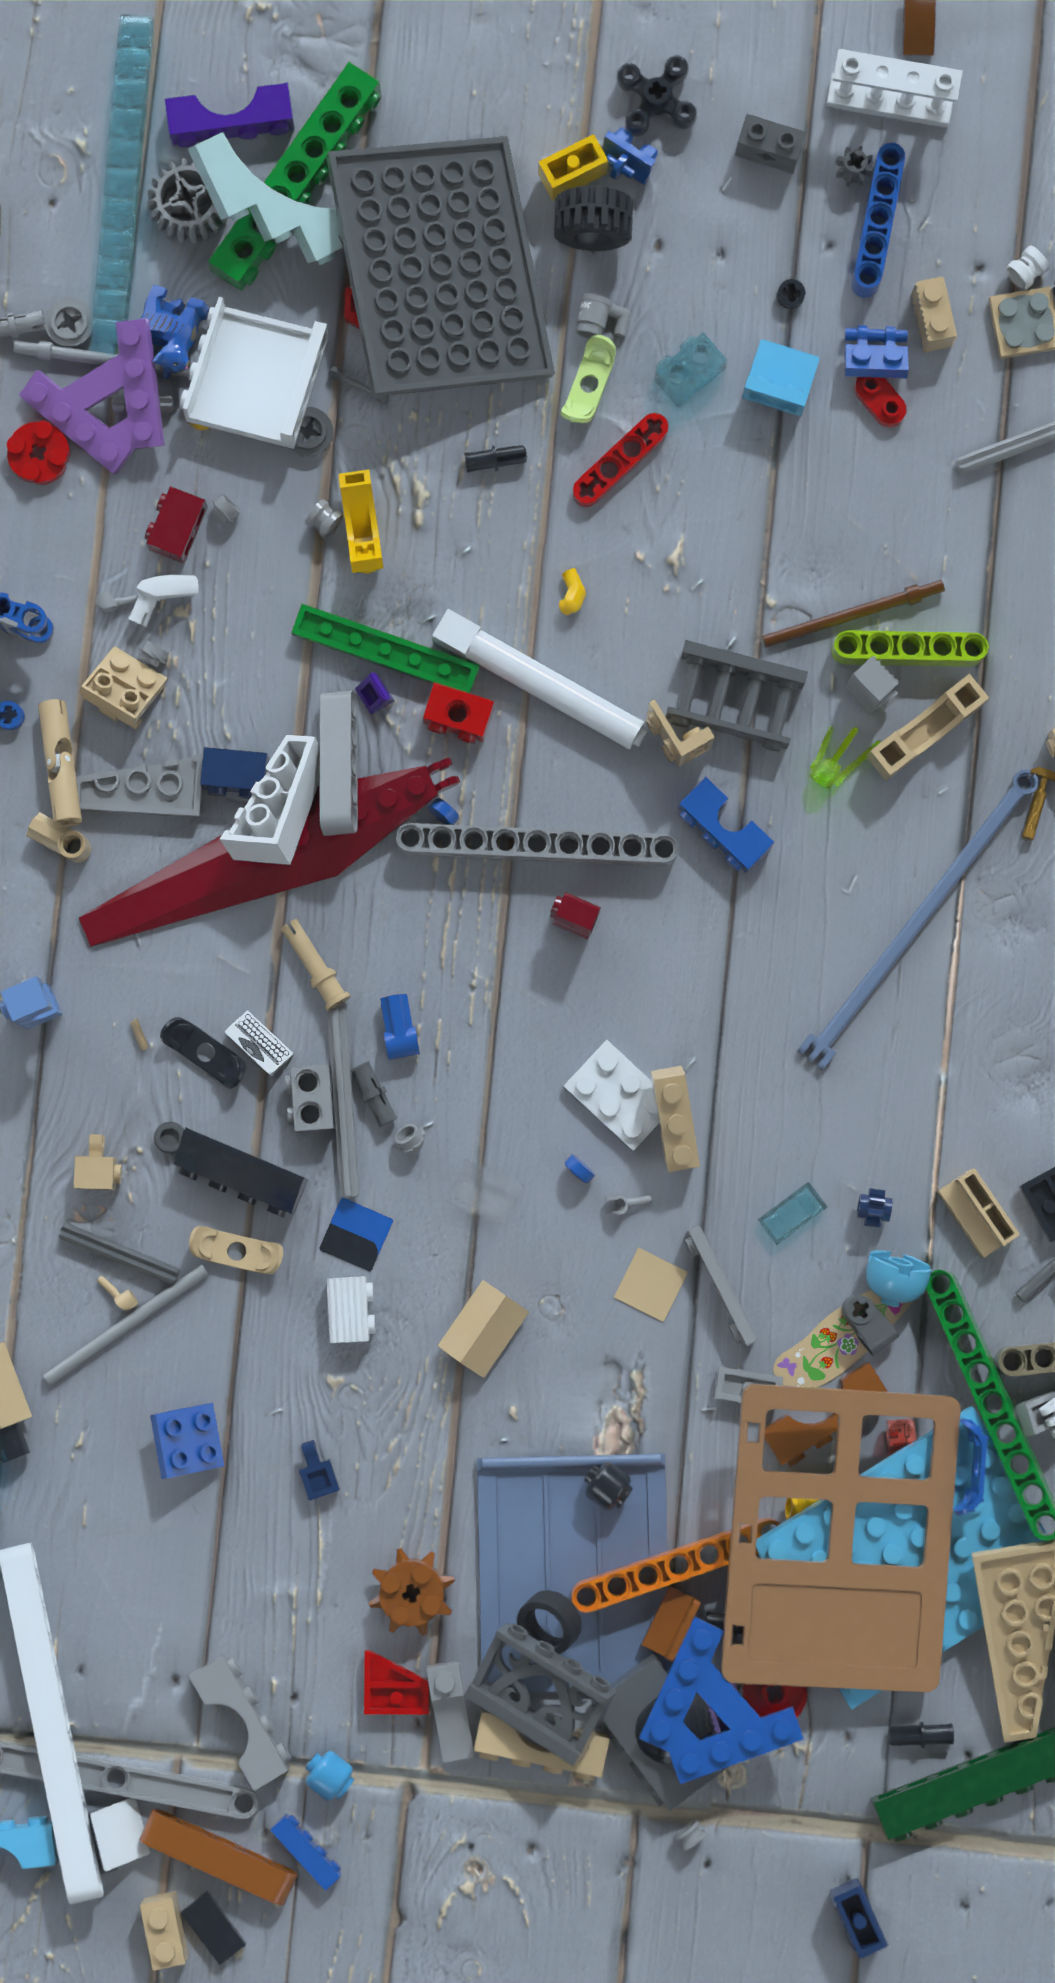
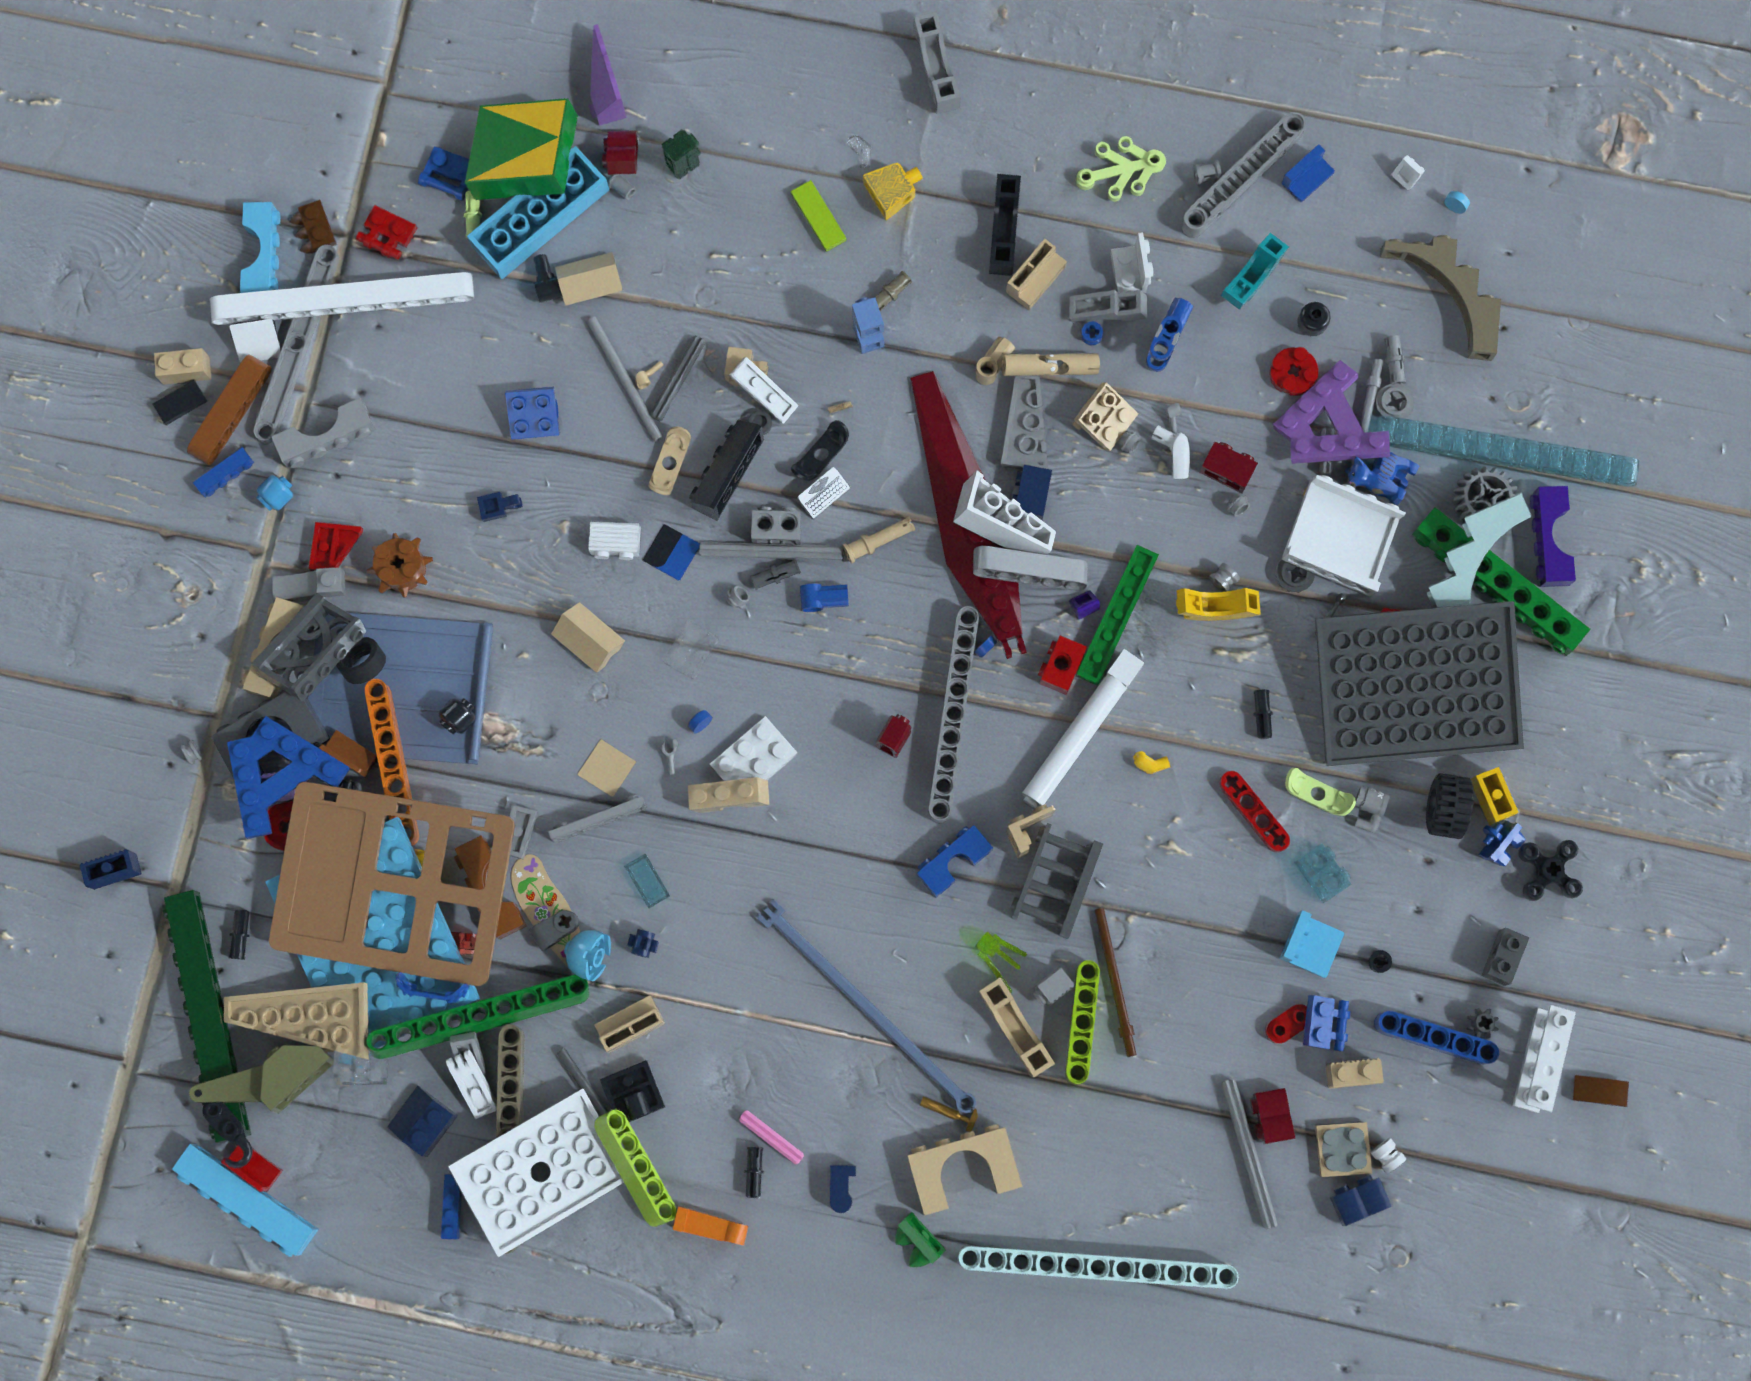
camera: 100 degrees right, 5 degrees down
none -> white tile [729,357,798,424]
none -> dark red brick [1250,1088,1295,1144]

